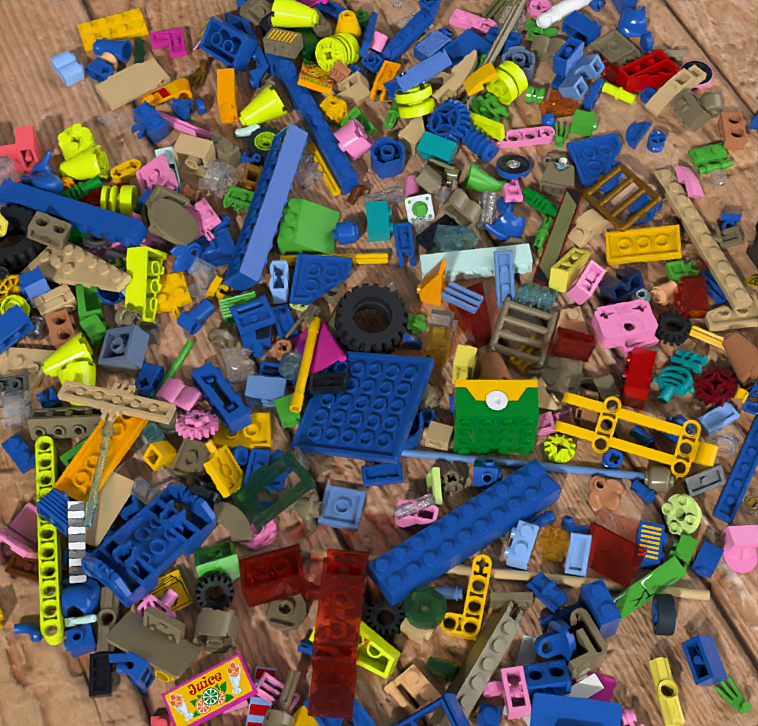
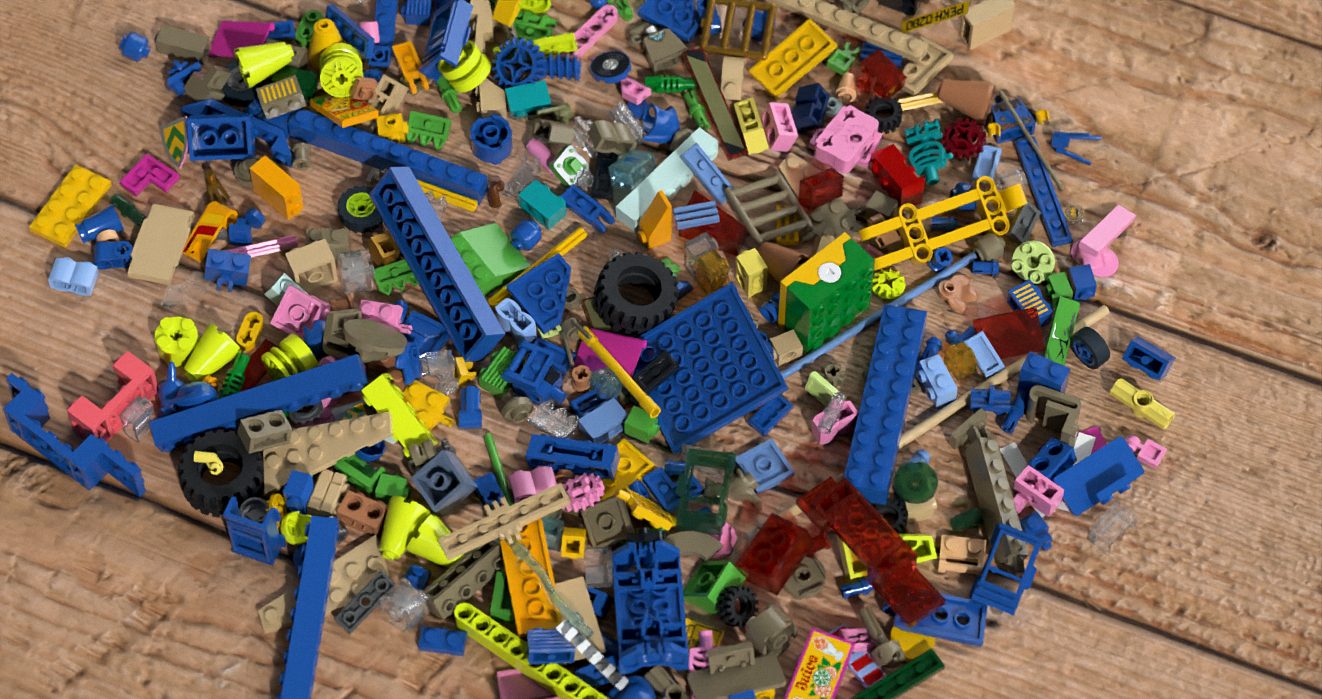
camera: 45 degrees left, 0 degrees up
light aqua arm [235,124,260,138] -> none
neon yellow cone [239,84,288,126] -> none
blue arm [240,151,261,165] -> none
bright pink brick [334,119,374,161] -> none
yellow beam [440,554,492,640] -> none
bright green hat [463,162,507,192] -> none
blue brick [472,459,502,489] -> none
clear light blue piece [516,282,557,312] -> none
blue tile [534,619,577,663] -> none
bright green piece [715,677,751,714] -> none

